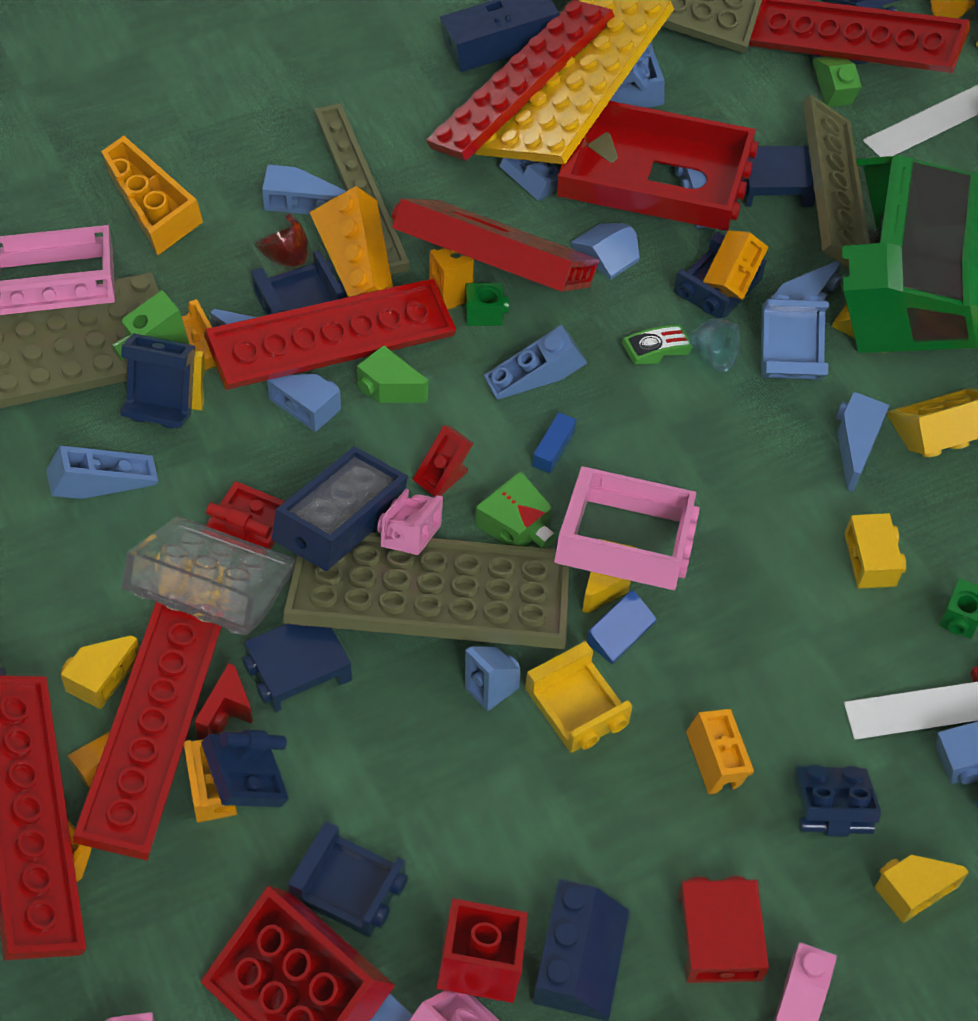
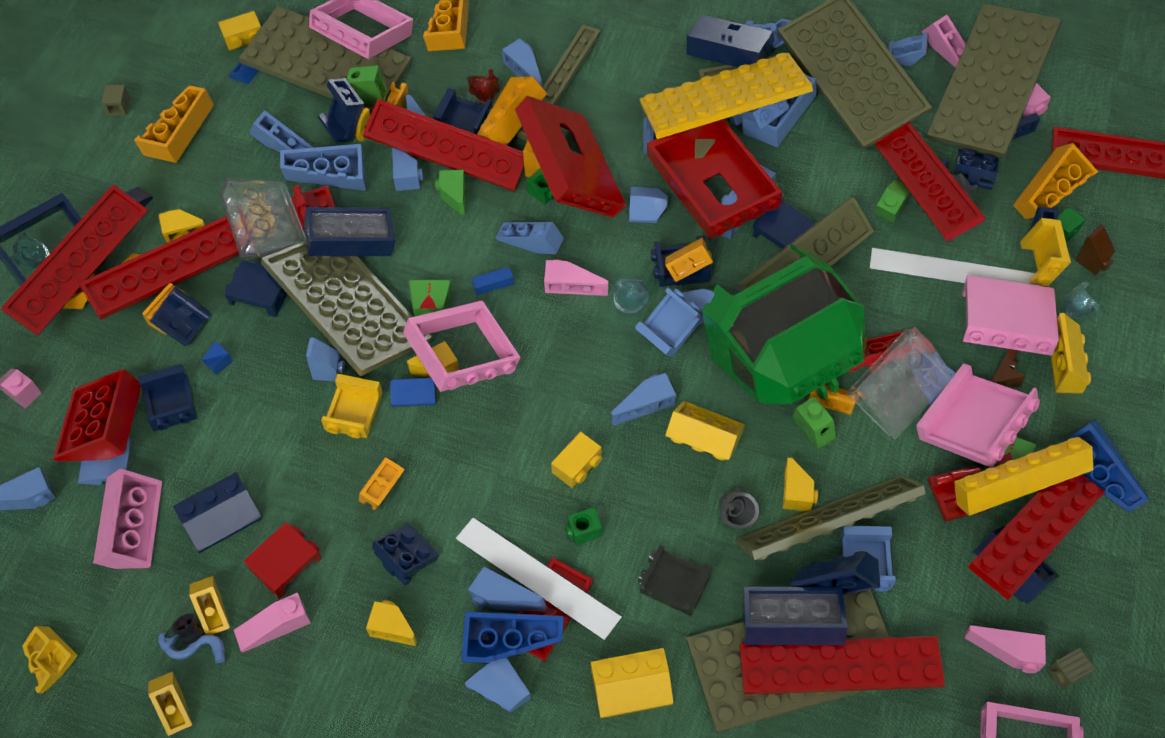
camera: 50 degrees right, 5 degrees up
red slope [195,663,253,739] -> none
bright pink hinge [377,489,443,555] -> none
red slope [412,425,474,497] -> none
red plate [426,0,615,161] -> none
red brick [436,898,528,1003] -> none
slope [621,325,694,364] -> none
none -> blue slope [202,342,233,375]
none -> medium blue wedge [280,144,366,191]
none -> bright pink slope [544,259,608,296]

